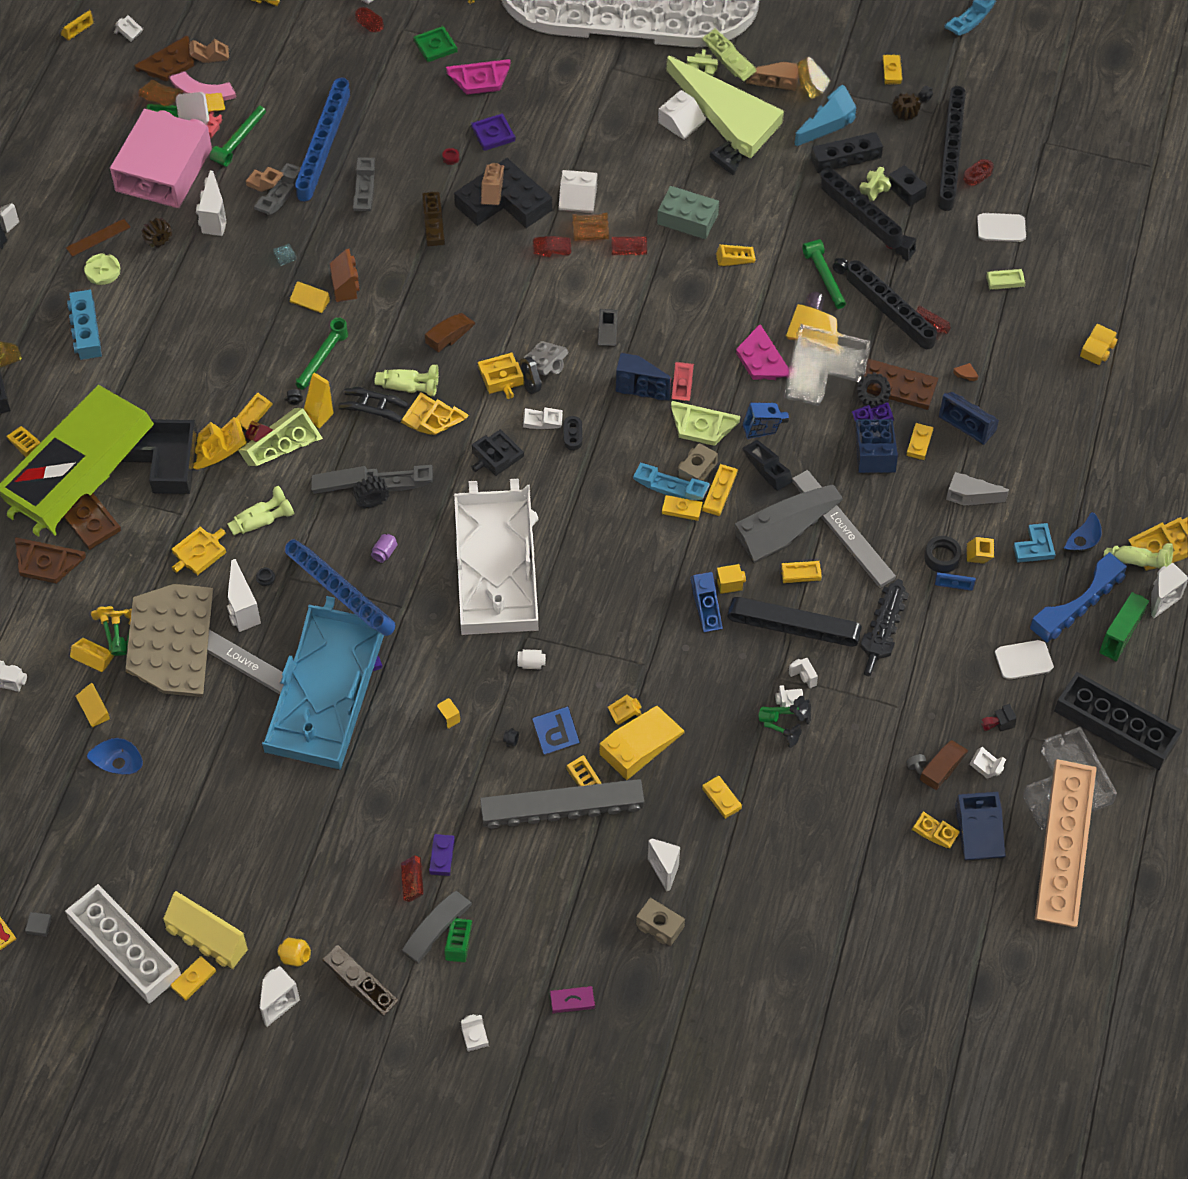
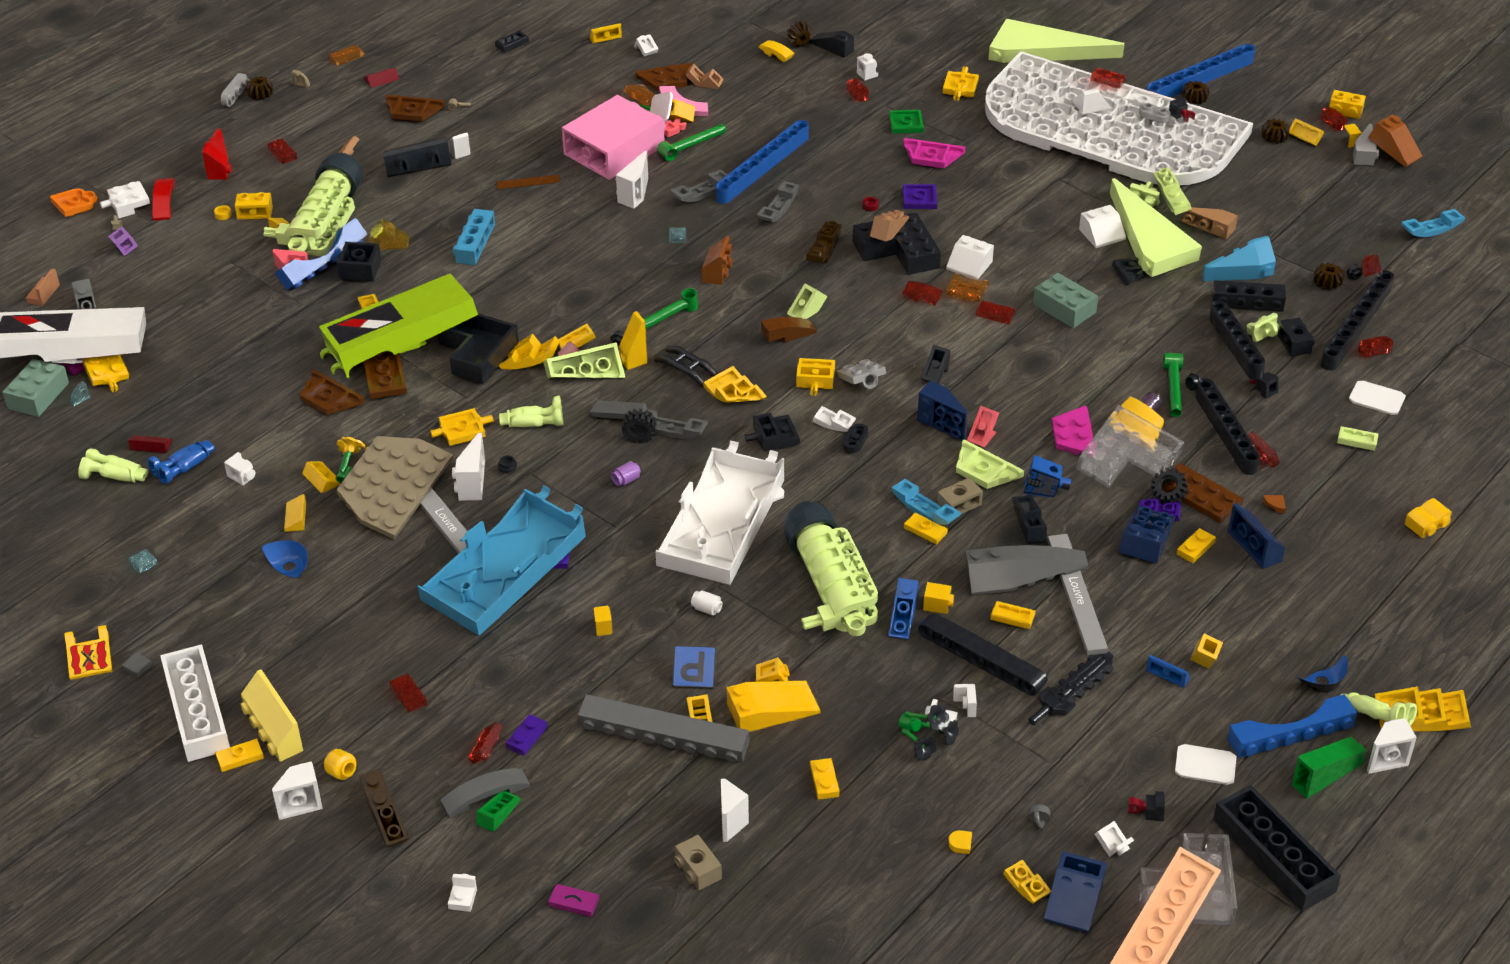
camera: 25 degrees right, 15 degrees down
yellowish green tile [84,254,120,285] -> none
dark brown gear [141,217,173,248] -> none
medium nougat slope [246,167,283,192] -> none
blue beam [285,539,395,636] -> none
yellow slope [290,282,330,313] -> none
yellowish green piece [375,365,438,396] -> none
black plate [503,728,519,747] -> none
black plate [519,357,542,394] -> none
yellow tile [702,464,738,516] -> none
yellow slope [716,245,756,266] -> none
clear yellow slope [797,57,831,99] -> none
yellow plate [883,55,902,84] -> none
reddish brown slope [920,740,968,791] -> none
black tyre [924,536,962,573] -> none
light grey slope [946,472,1009,506] -> none
dark azure plate [1013,523,1056,563] -> none
none -> clear red plate [389,673,427,713]
none -> yellowish green piece [784,501,878,636]
none -> yellowish green slope [787,284,827,319]
none -> yellow tile [949,831,972,854]
none -> clear red plate [1361,254,1382,277]

